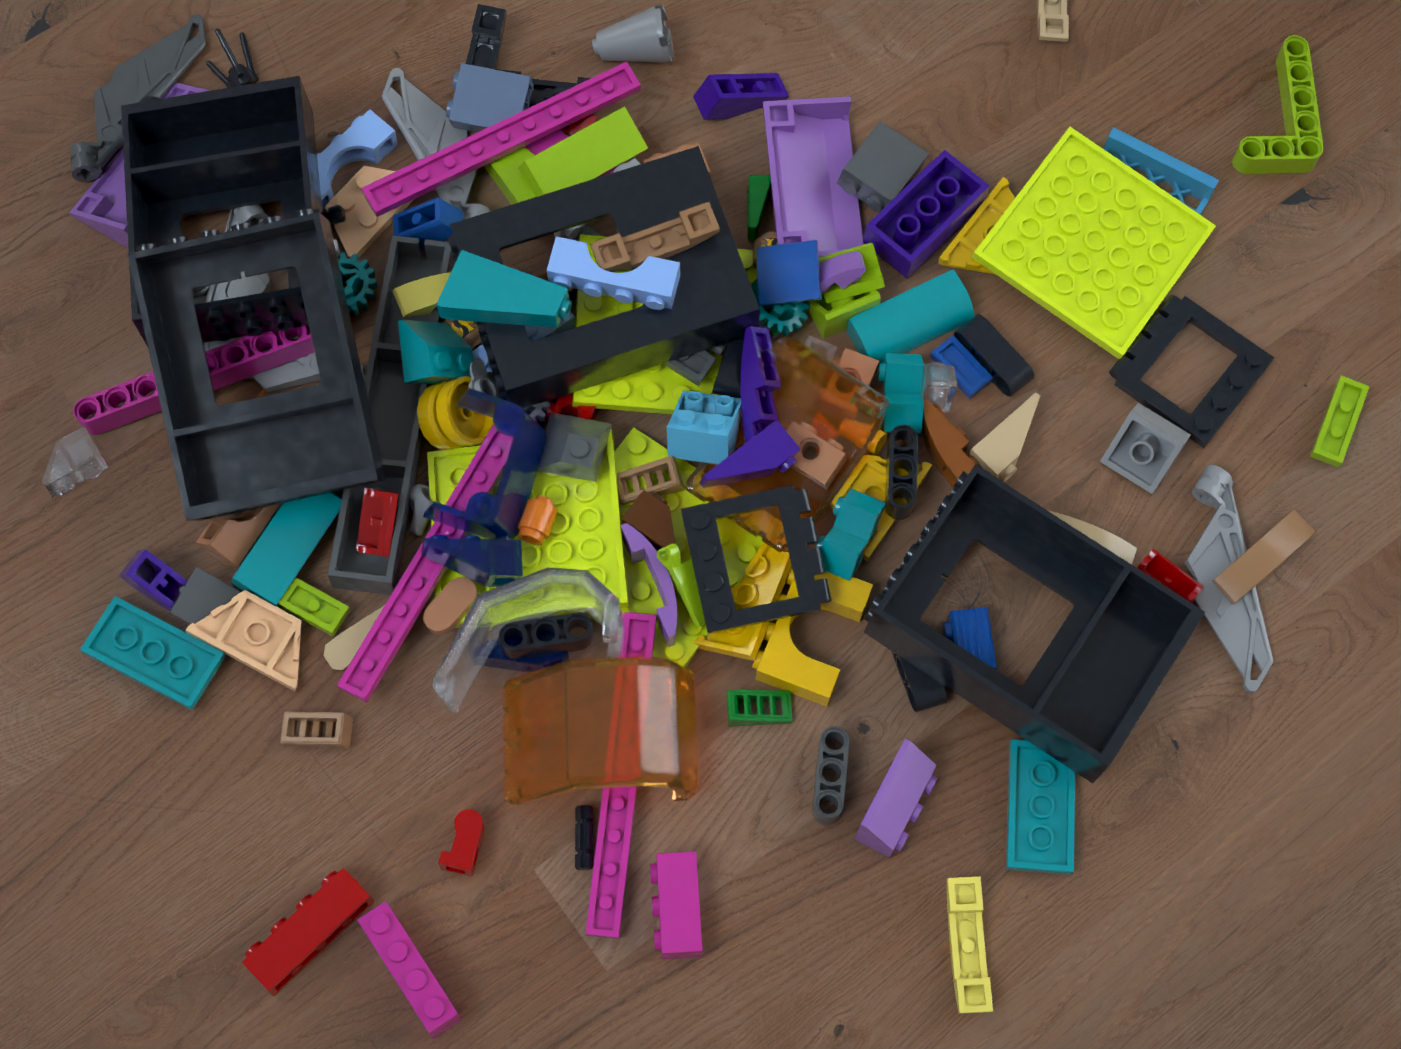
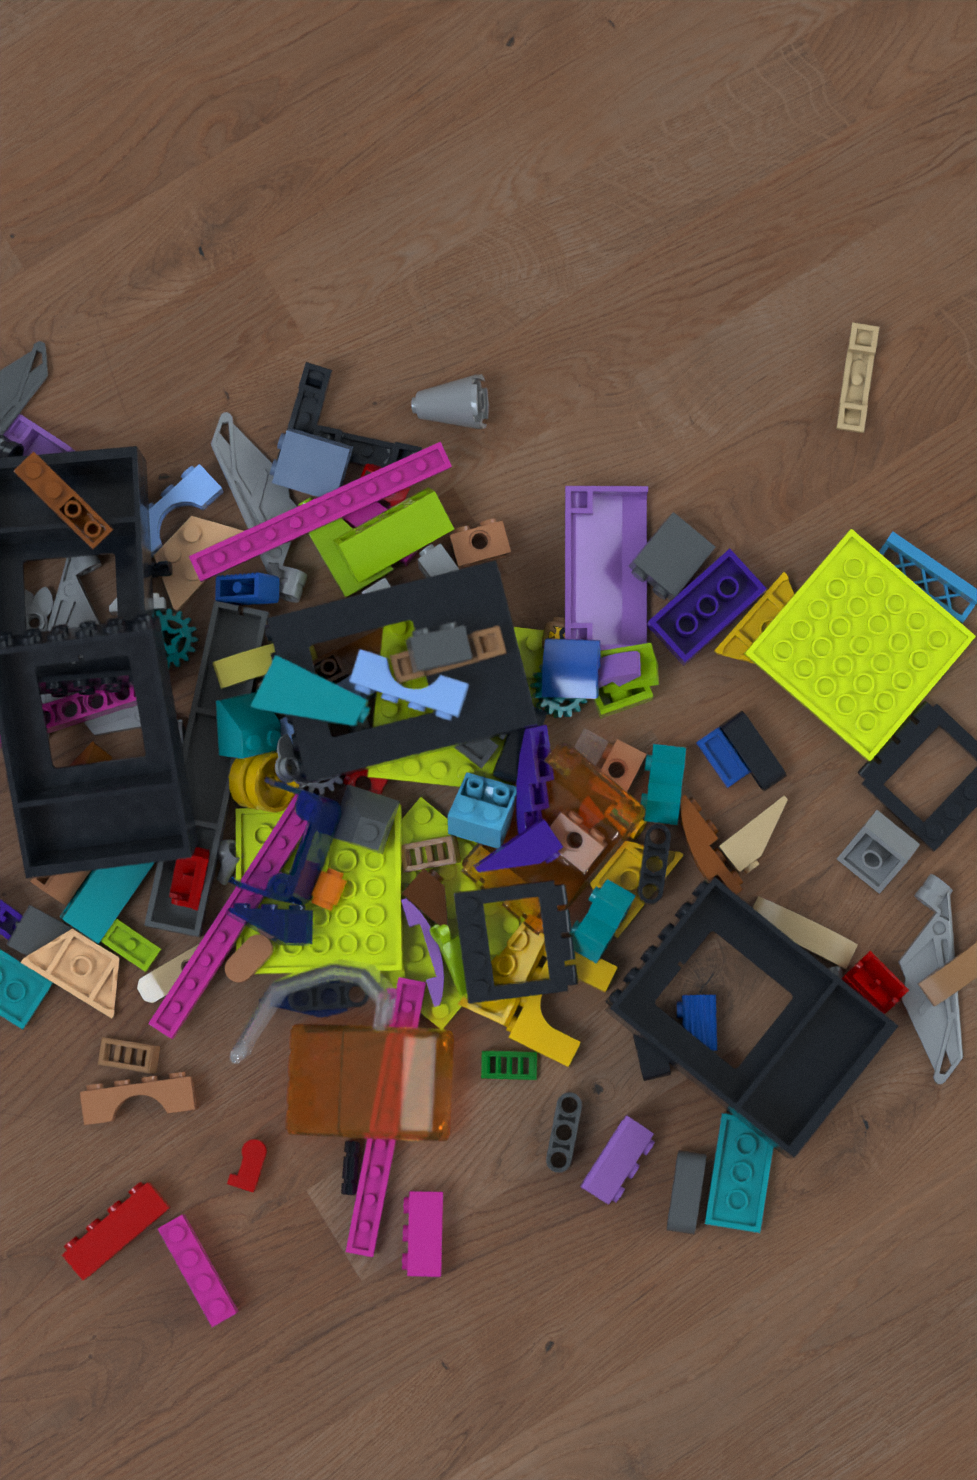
camera: 10 degrees right, 15 degrees up
black plant [206,28,259,88] -> none
dark purple slope [693,73,789,120] -> none
green slope [747,175,771,242] -> none
teal brick [846,269,974,363] -> none
clear slope [921,362,957,412] -> none
light yellow slope [947,876,993,1014] -> none
none -> dark orange slope [14,451,113,549]
none -> nougat arch [80,1072,197,1125]
none -> dark grey brick [406,622,472,673]
none -> dark grey beam [667,1150,706,1235]

